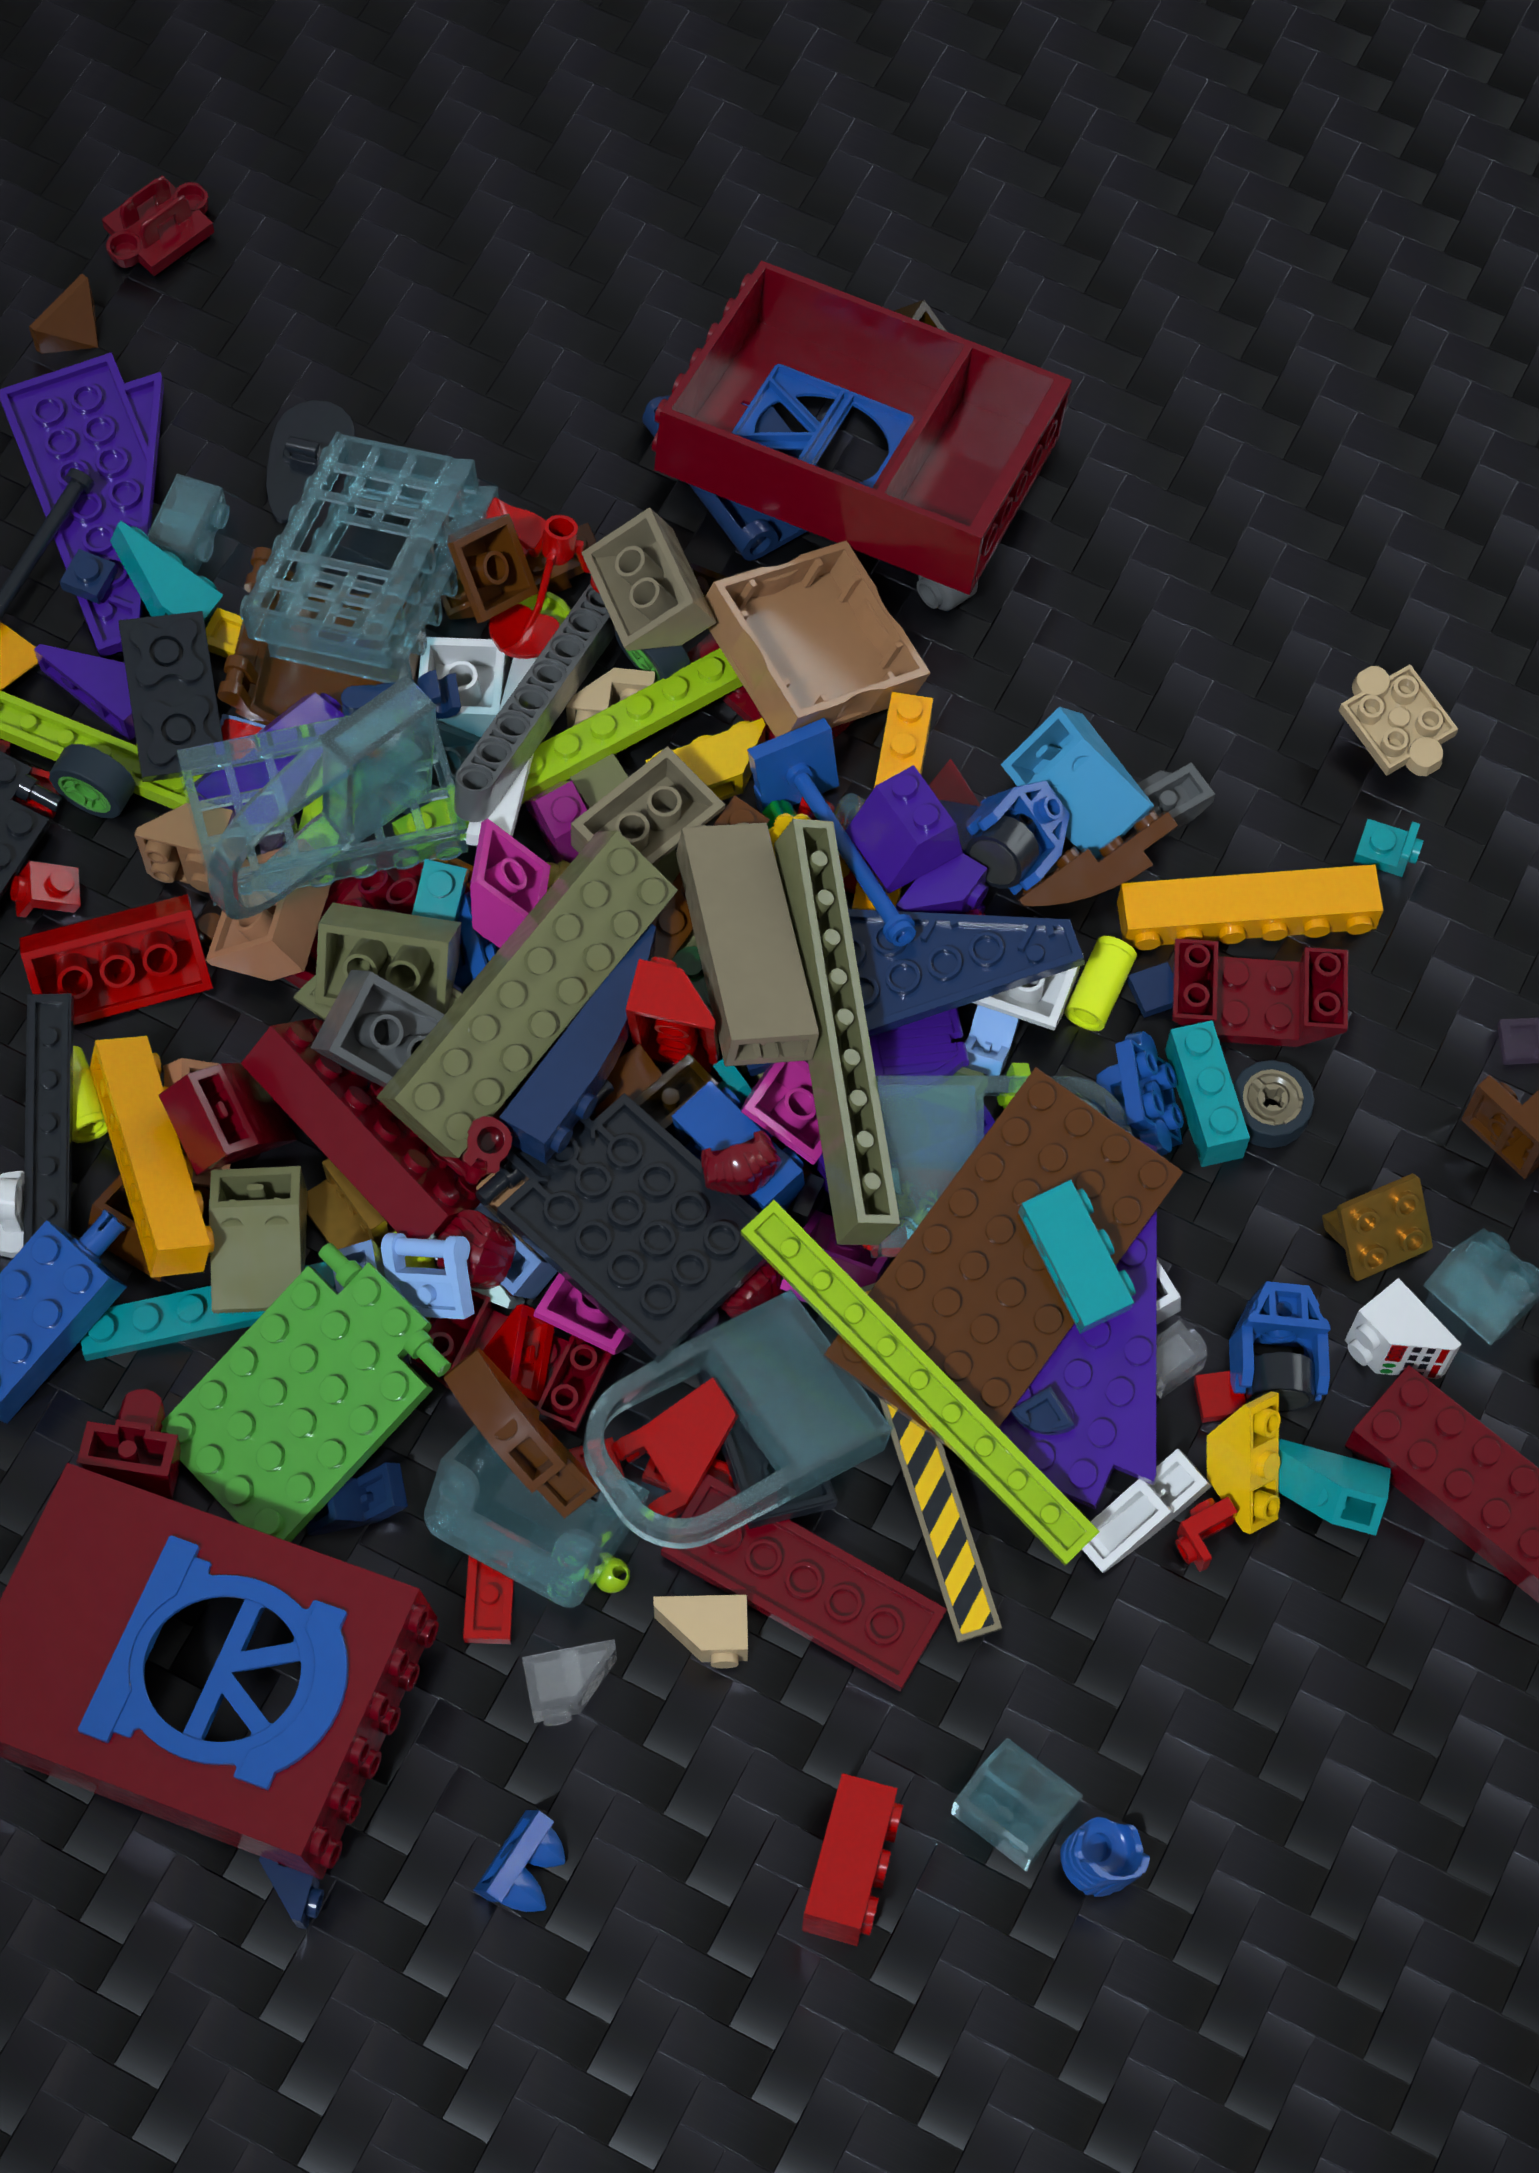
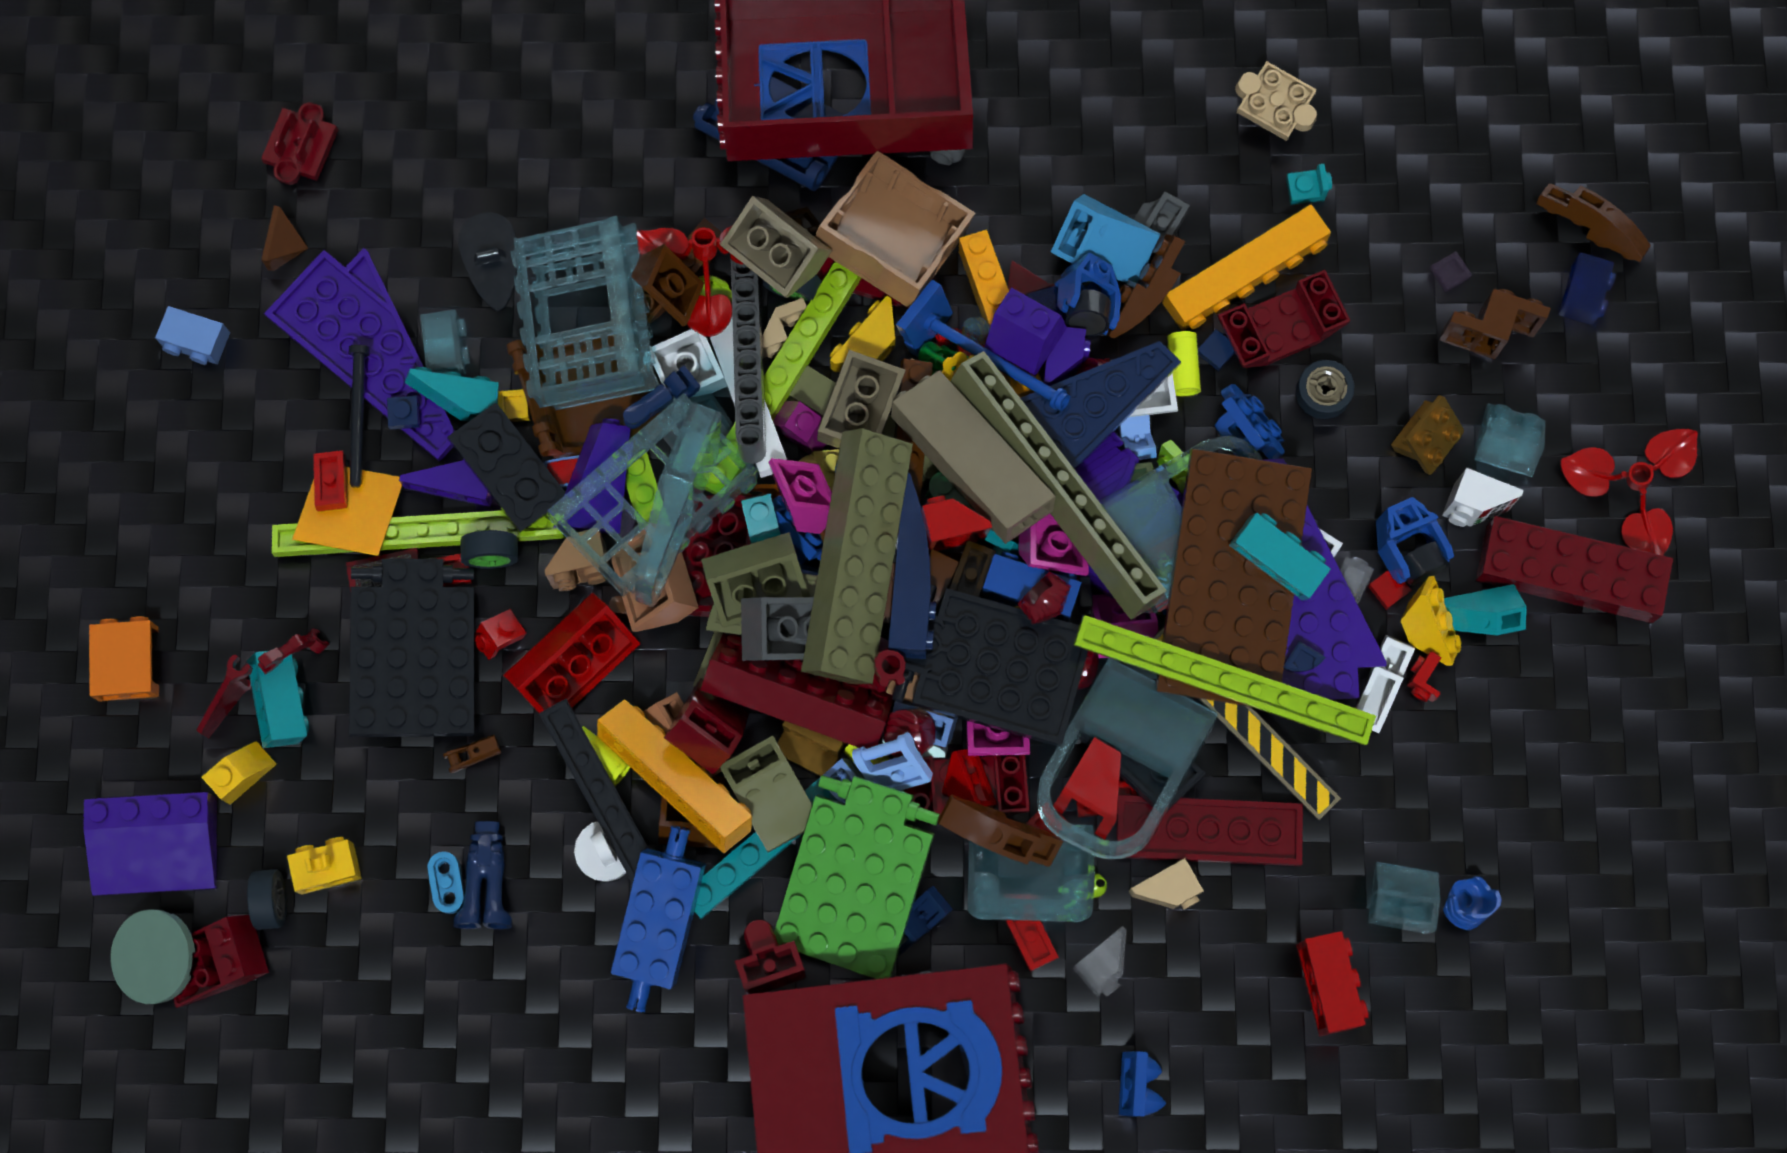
camera: 25 degrees left, 10 degrees up
teal brick [1165,1020,1250,1167] -> none

